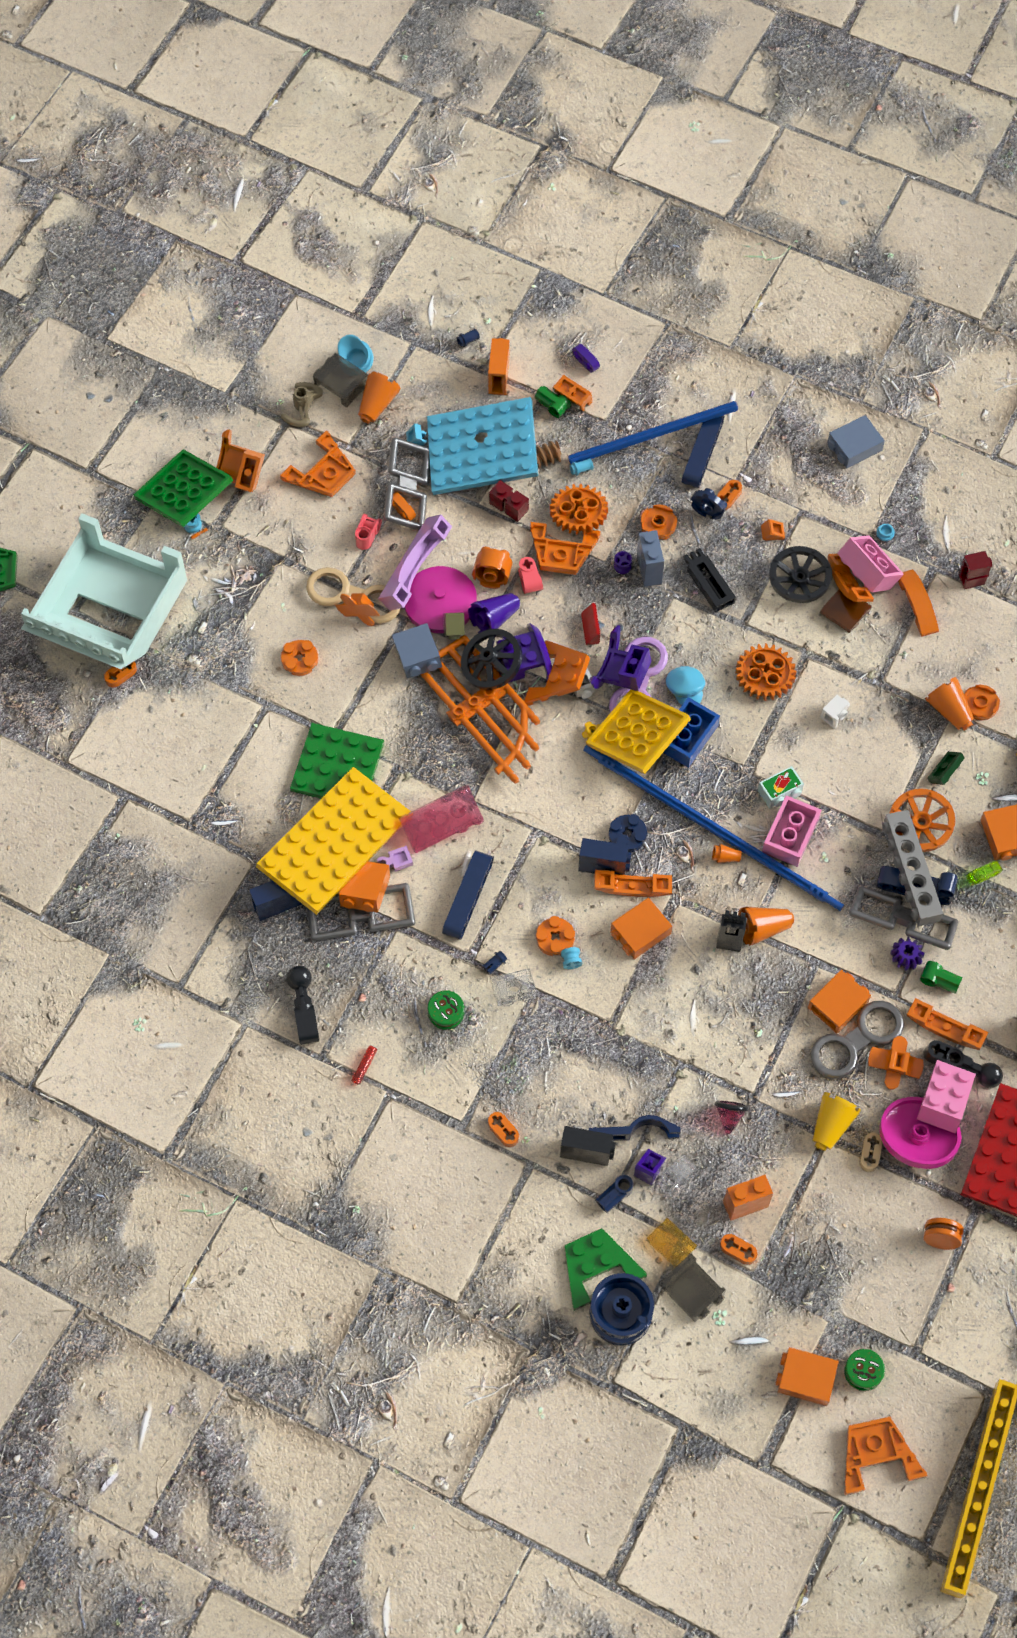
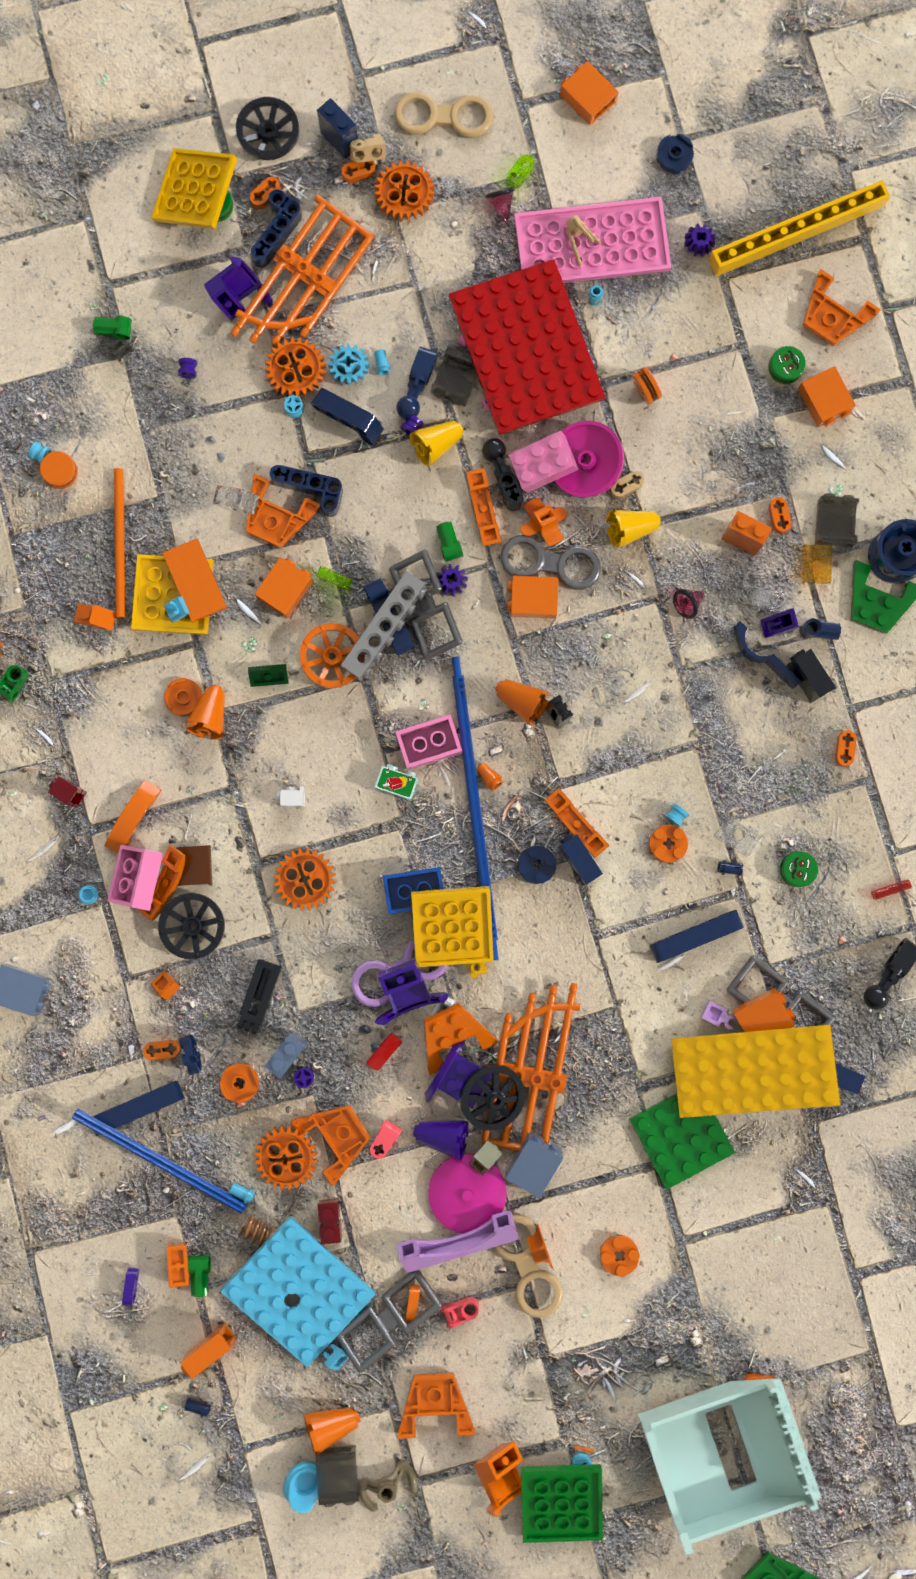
camera: 135 degrees left, 20 degrees up
clear pink hinge [399,785,484,853] -> none
orange brick [472,546,512,589] -> none
orange brick [610,897,673,960] -> none
medium azure piece [666,666,705,705] -> none

